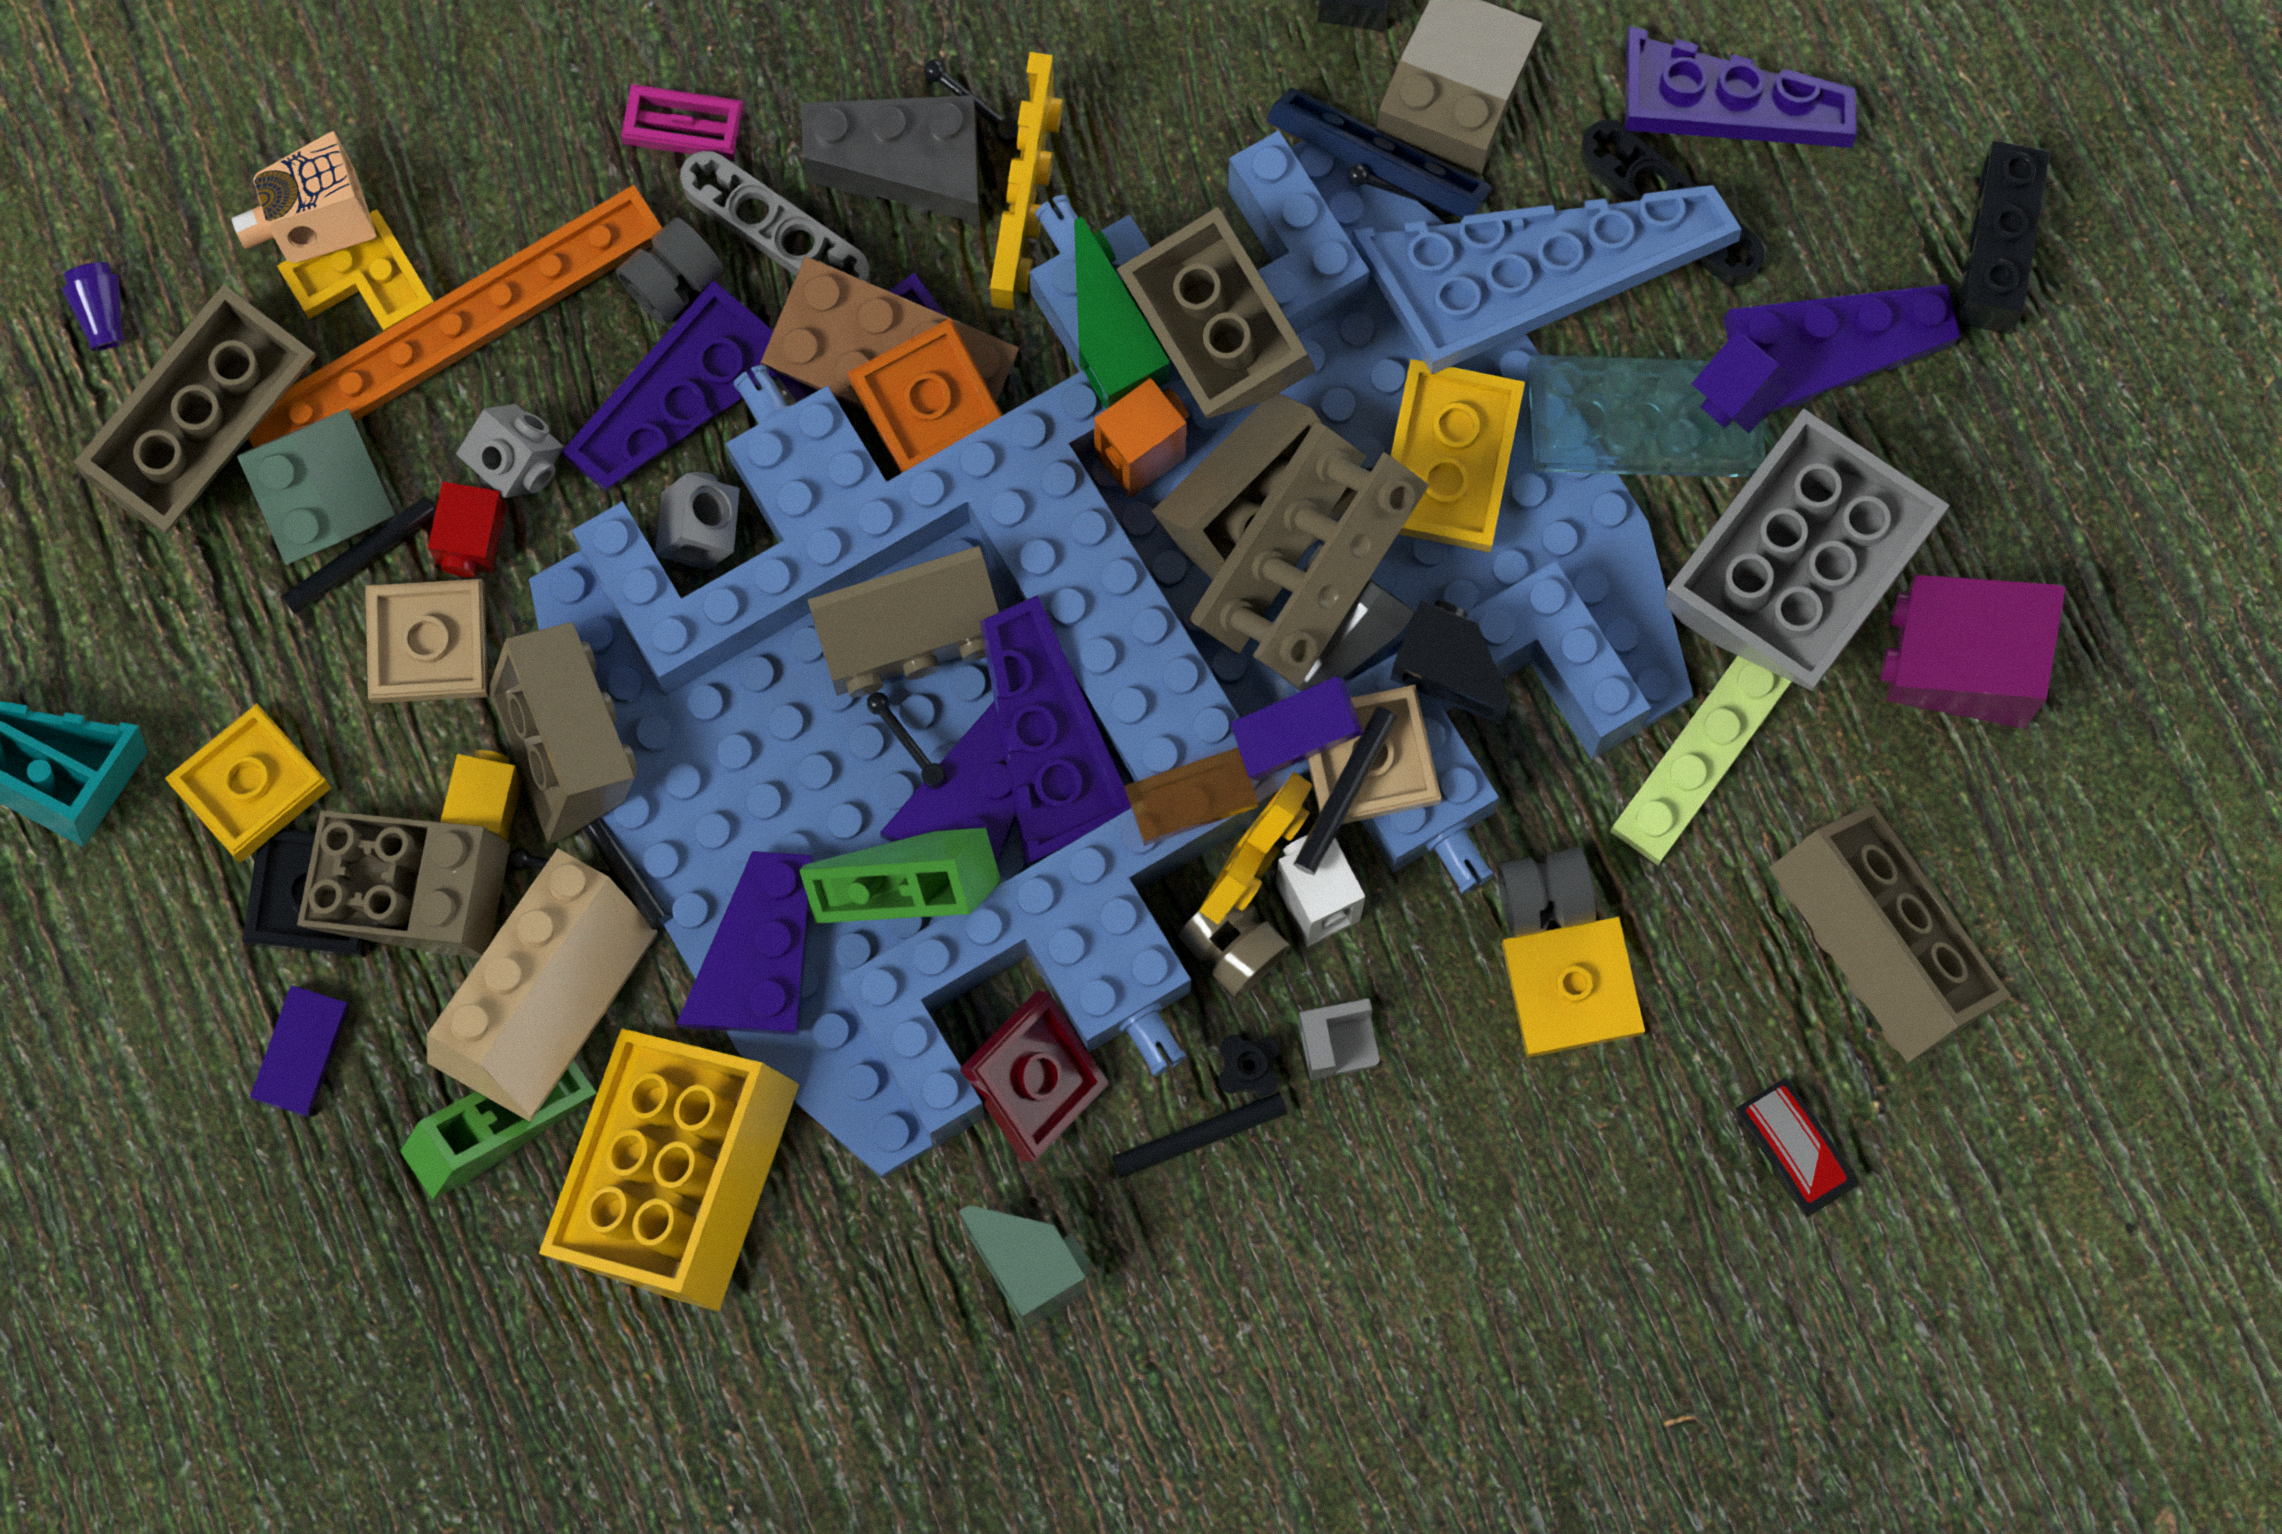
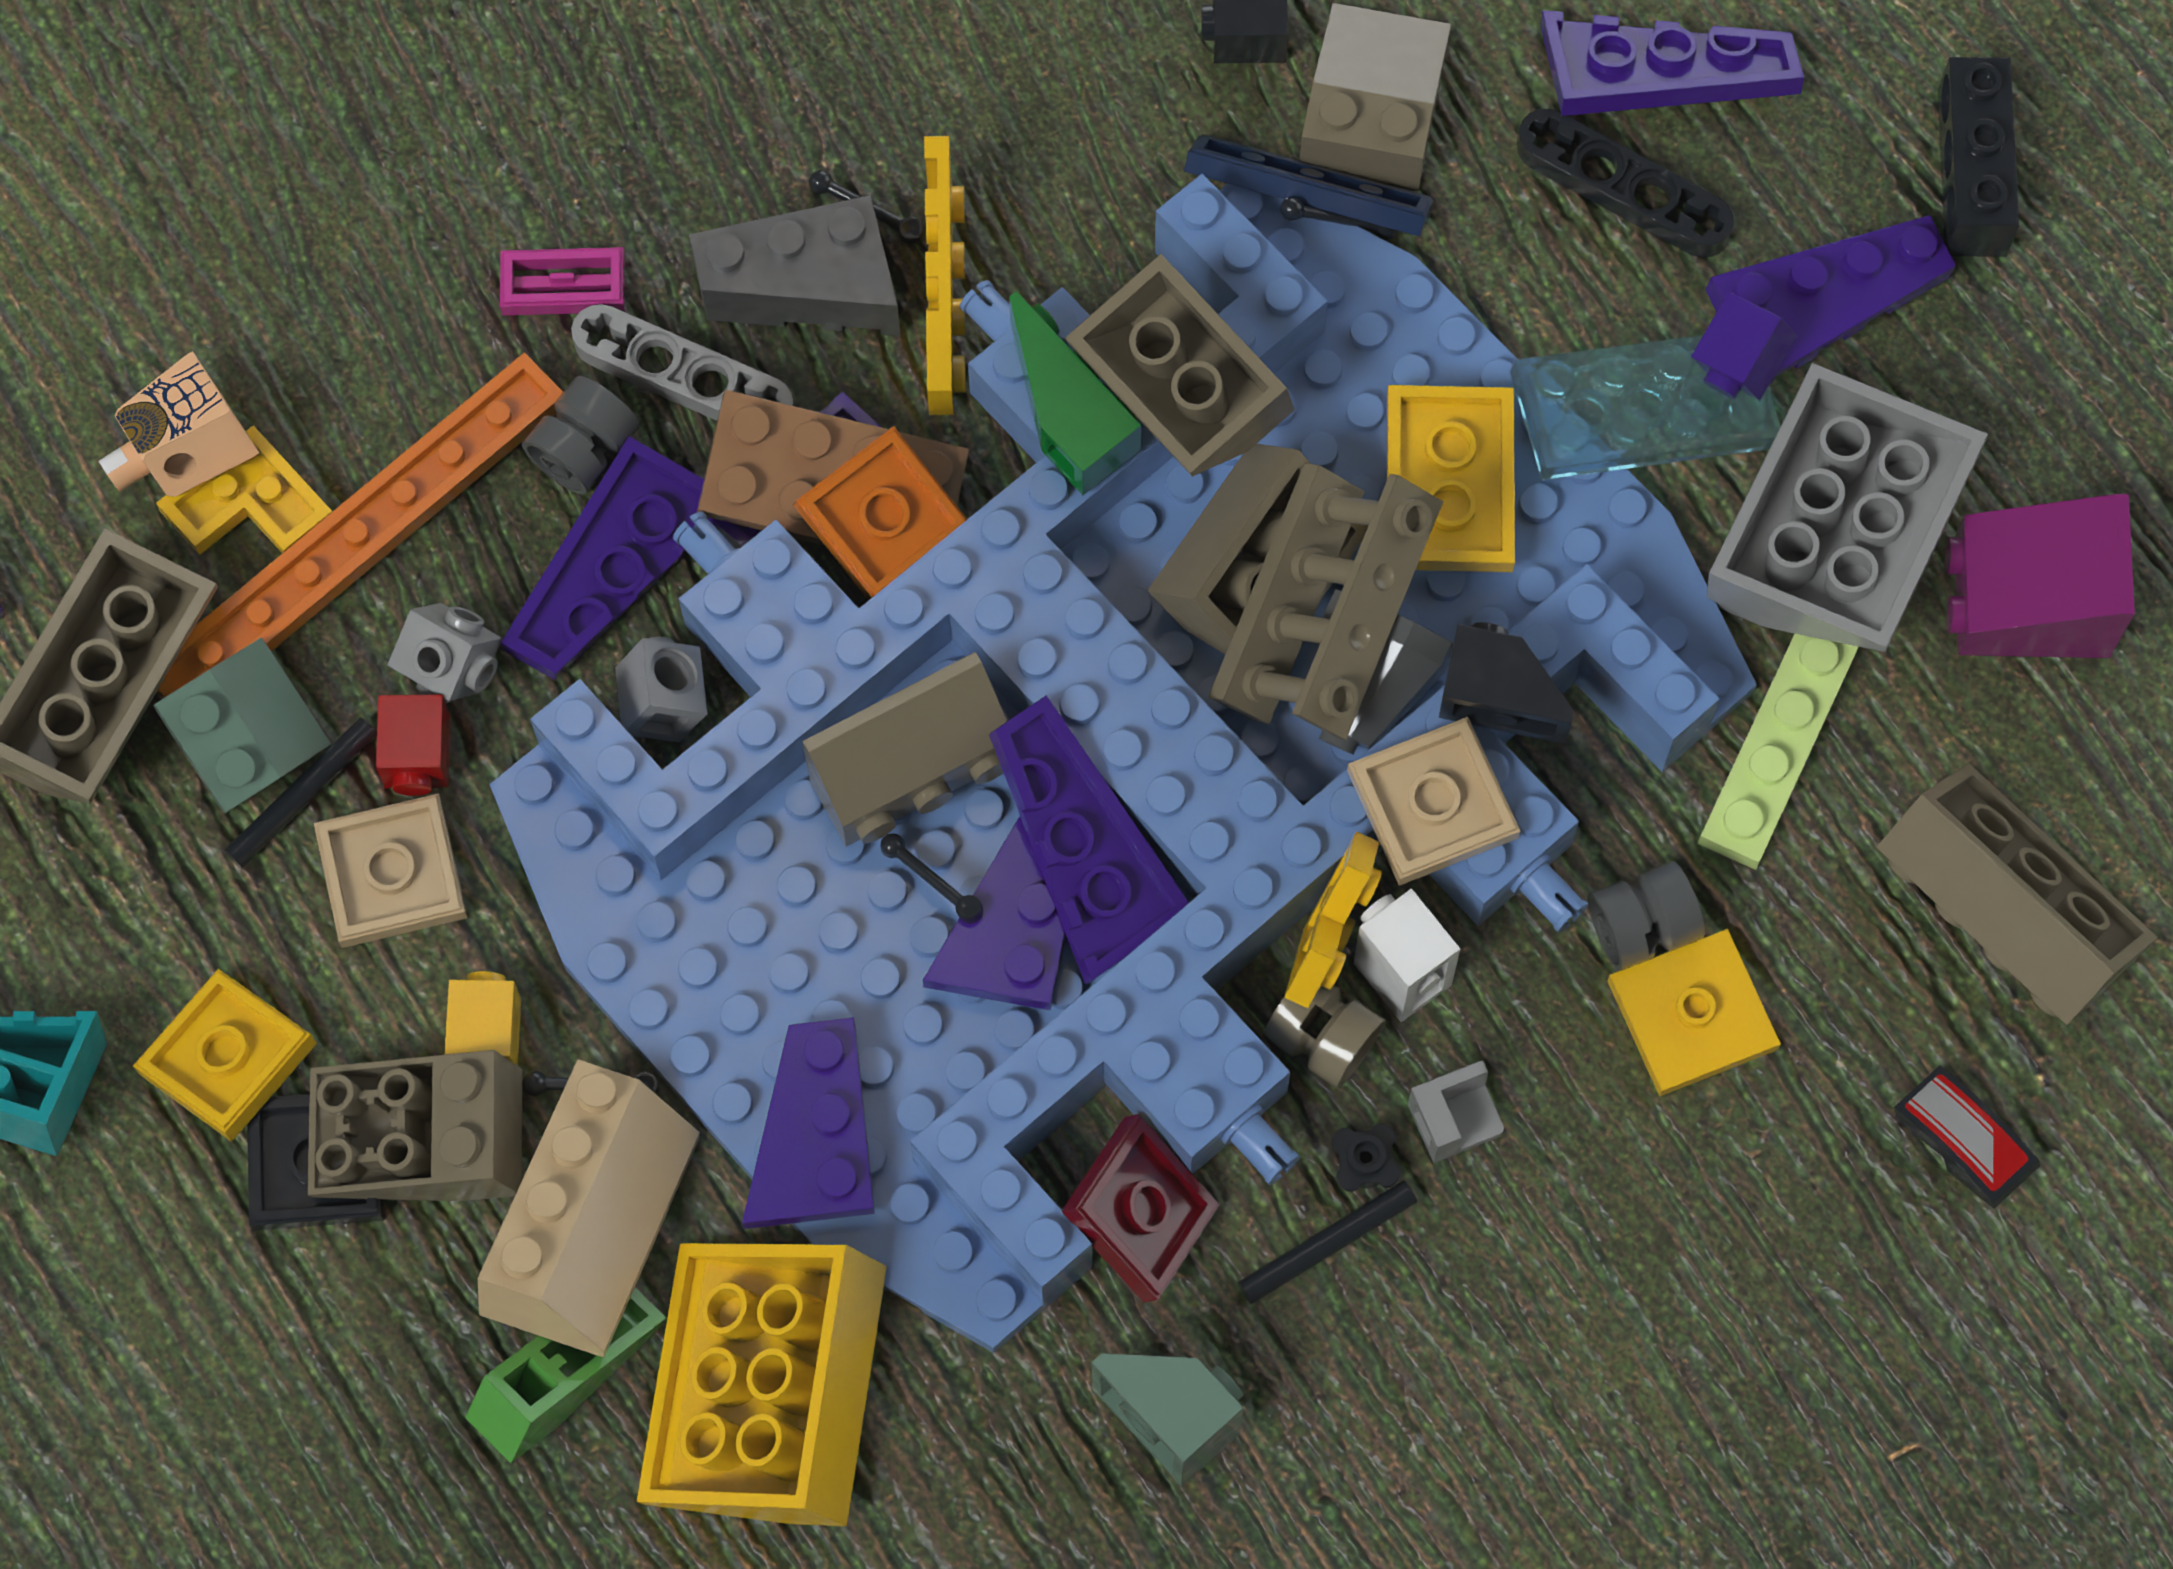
camera: 10 degrees left, 5 degrees down
dark purple tile [250,985,350,1118] -> none
dark tan slope [488,622,637,844] -> none
black bar [582,817,671,930] -> none
bright green slope [799,828,1002,923] -> none
orange brick [1094,378,1189,498] -> none
clear orange tile [1124,747,1258,846] -> none
dark purple tile [1230,676,1363,781] -> none
black bar [1293,706,1398,875] -> none
medium blue wing [1352,185,1741,374] -> none

